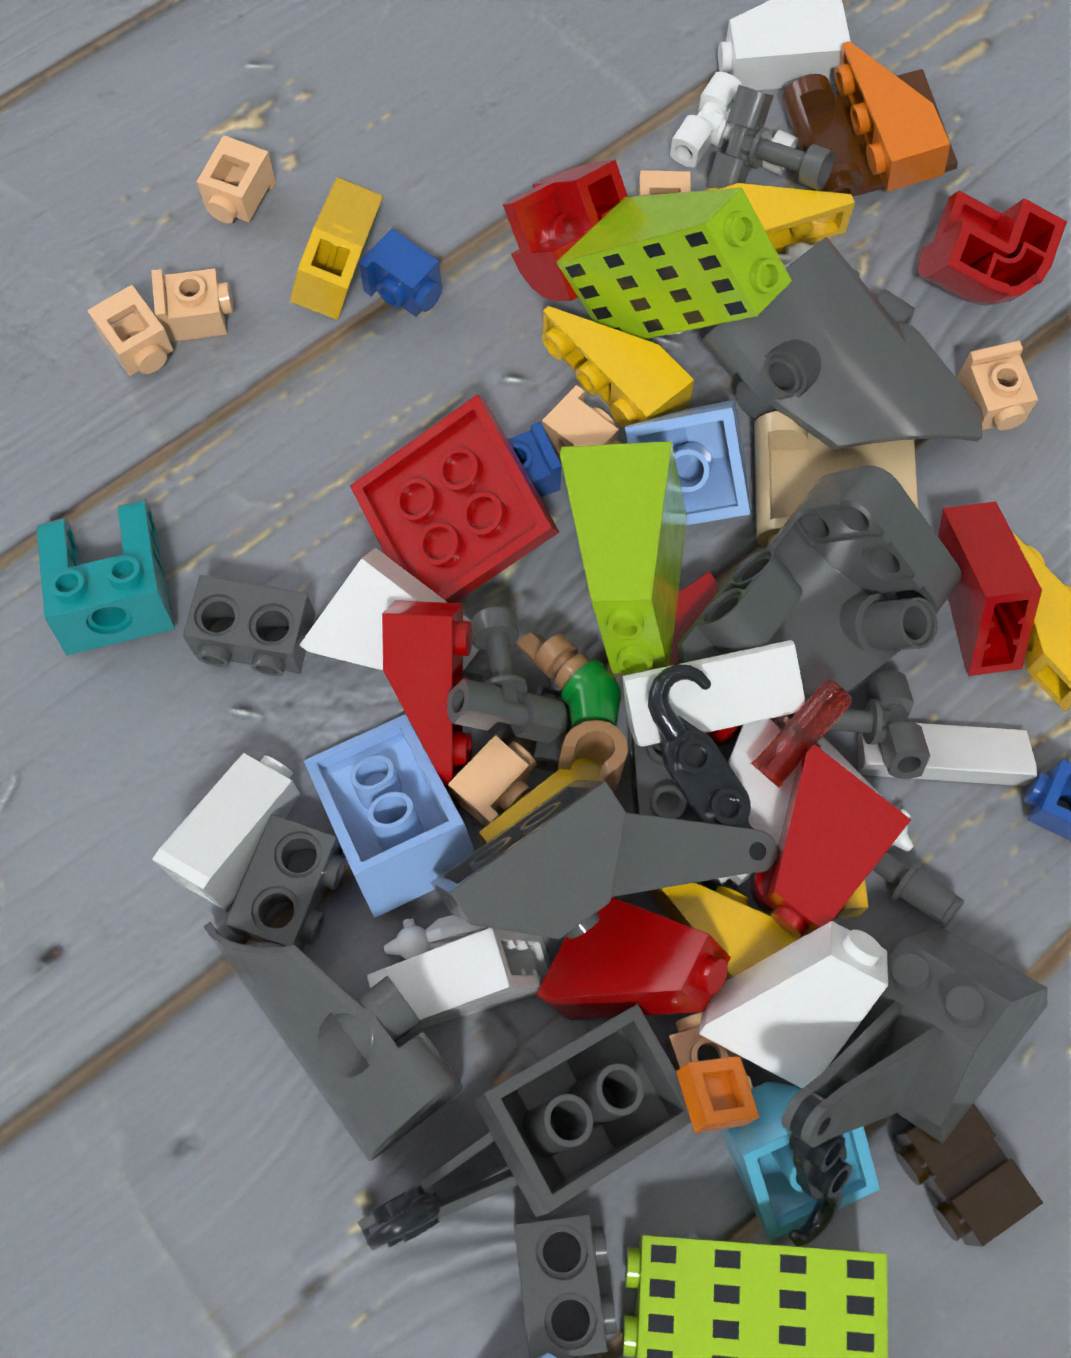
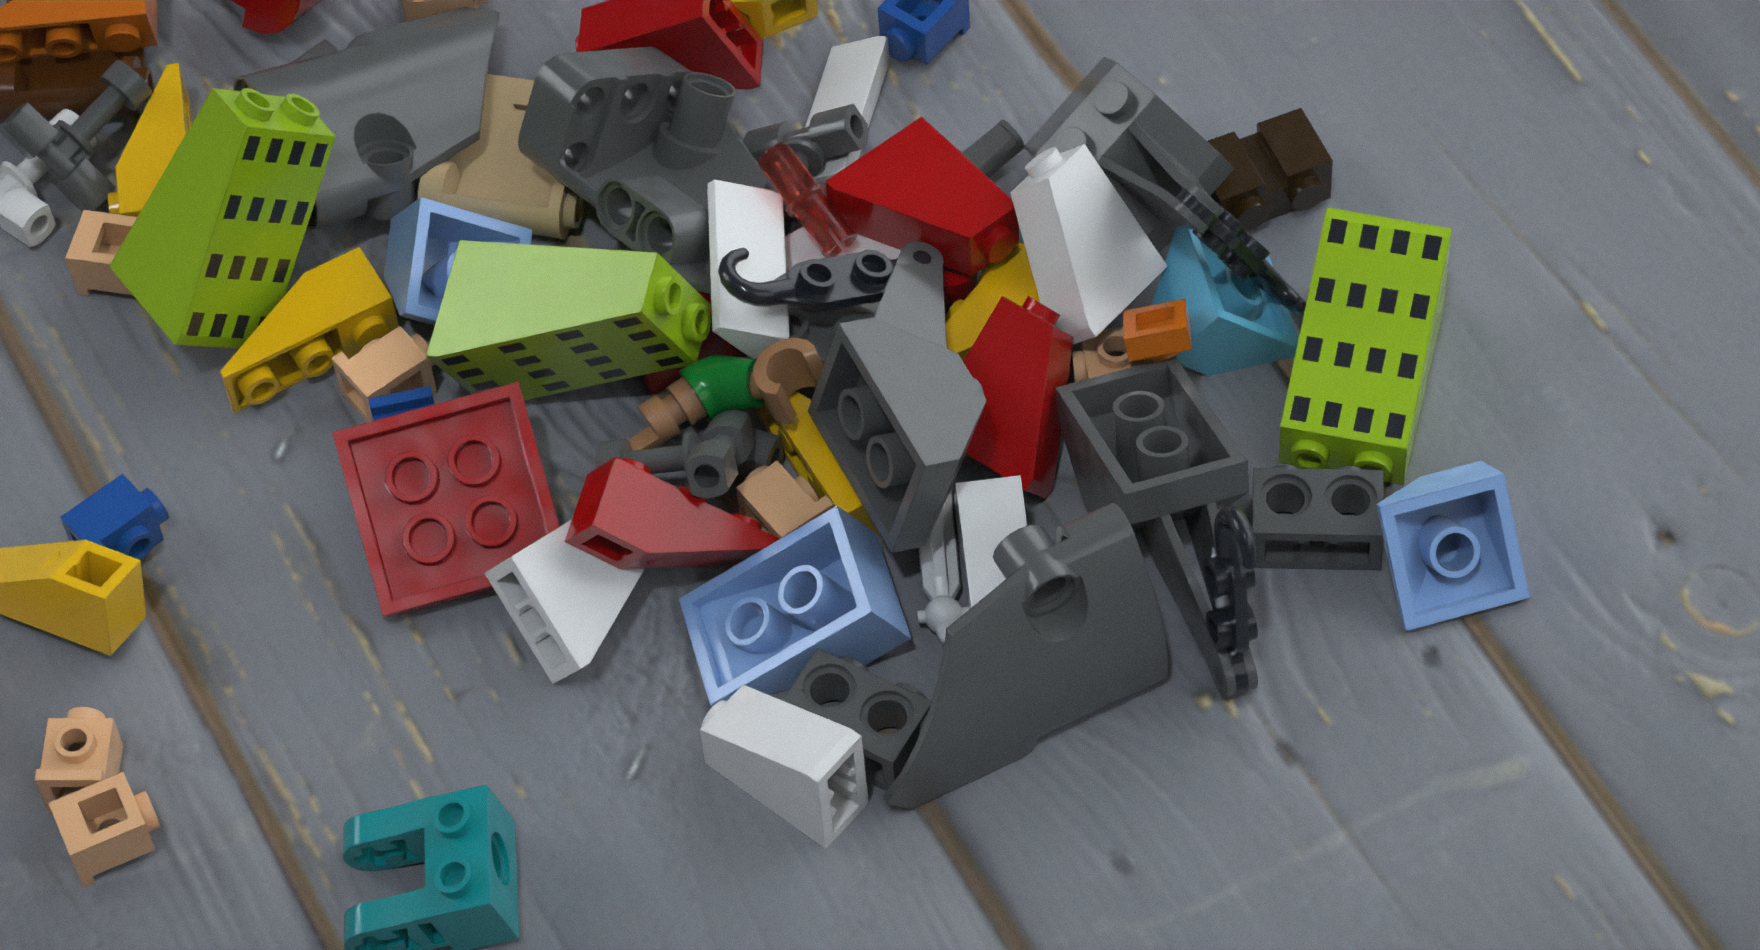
camera: 75 degrees left, 15 degrees down
dark grey brick [183,575,315,676] -> none
red brick [503,160,628,301] -> none

